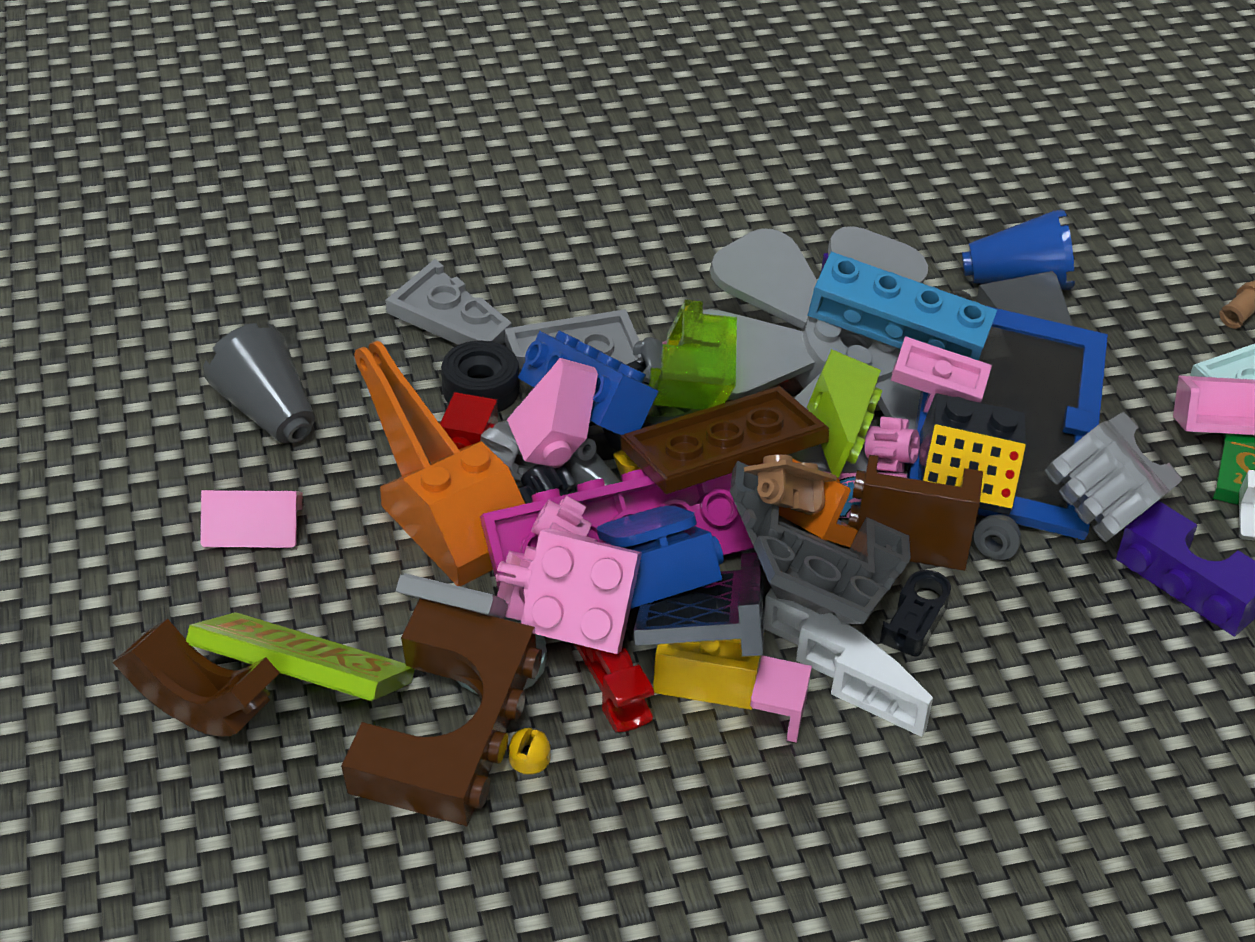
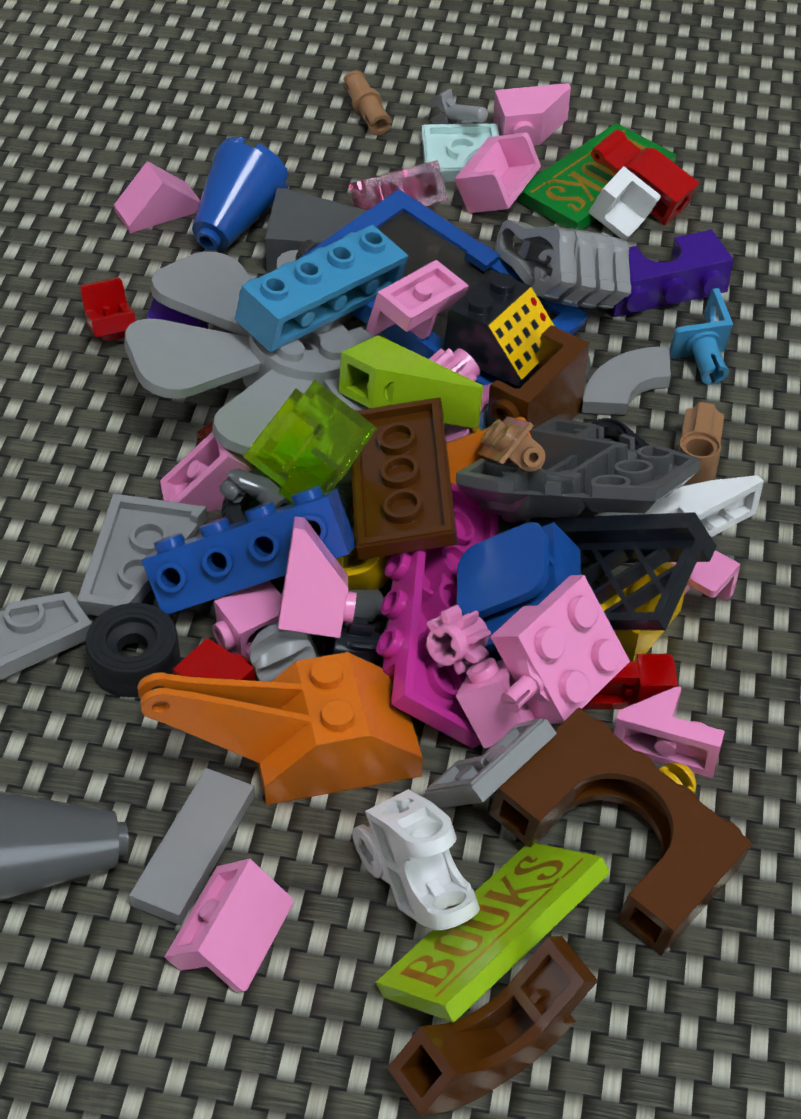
camera: 65 degrees left, 5 degrees up
none -> red bracket [79,277,136,341]
none -> bright pink slope [114,161,200,233]
none -> light grey tile [129,768,255,926]
none -> clear pink brick [348,160,448,214]
none -> white piece [352,789,480,930]
none -> light grey tile [582,347,671,415]
none -> bright pink slope [613,686,725,778]
none -> dark azure bracket [669,288,733,385]
none -> medium nougat piece [678,402,724,487]

